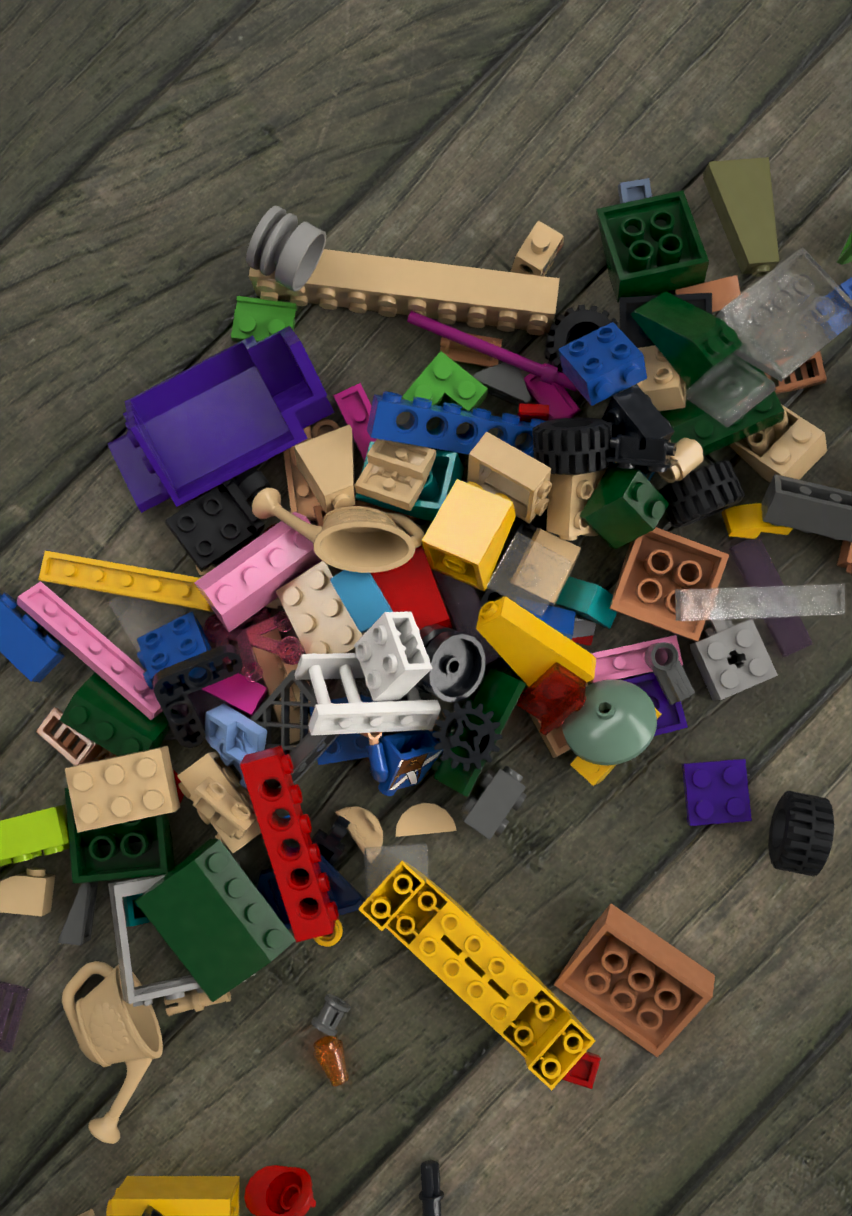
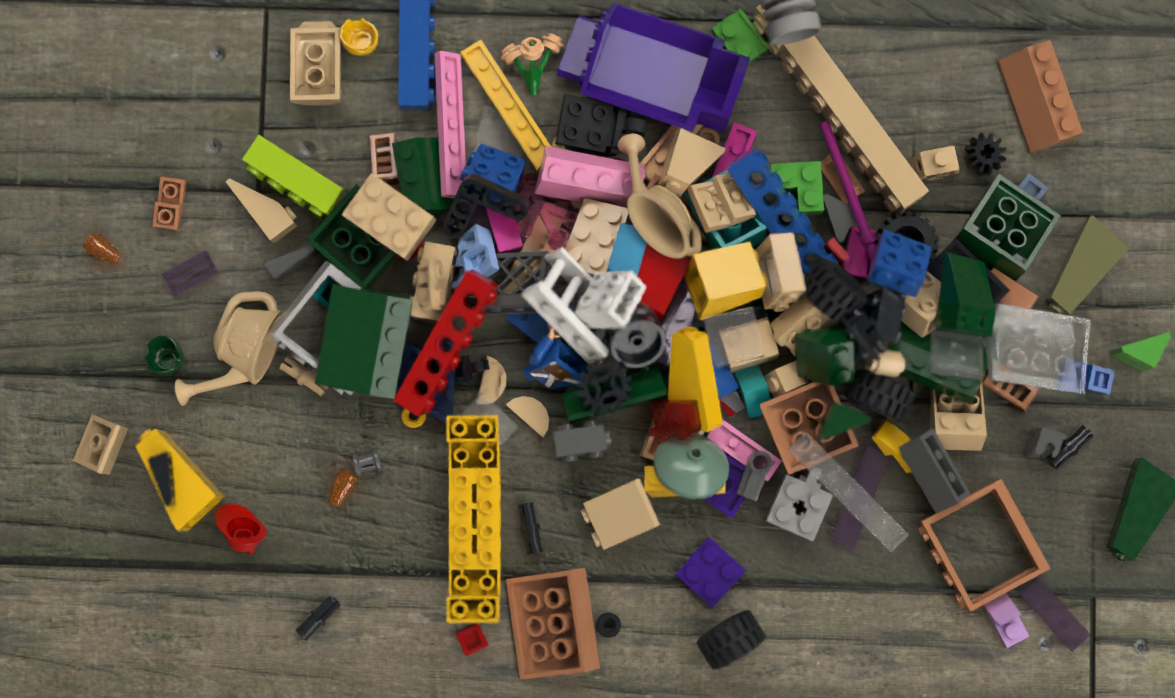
camera: 45 degrees right, 0 degrees up
none -> dark green hair [145,335,184,376]
none -> light nougat plant [501,33,564,95]
none -> black pin [518,502,543,555]
none -> tan slope [581,478,660,550]
none -> black plate [596,612,621,638]
none -> tan brick [764,360,809,398]
none -> dark green slope [815,402,871,442]
none -> black gear [964,133,1007,175]
none -> nougat slope [998,40,1083,153]

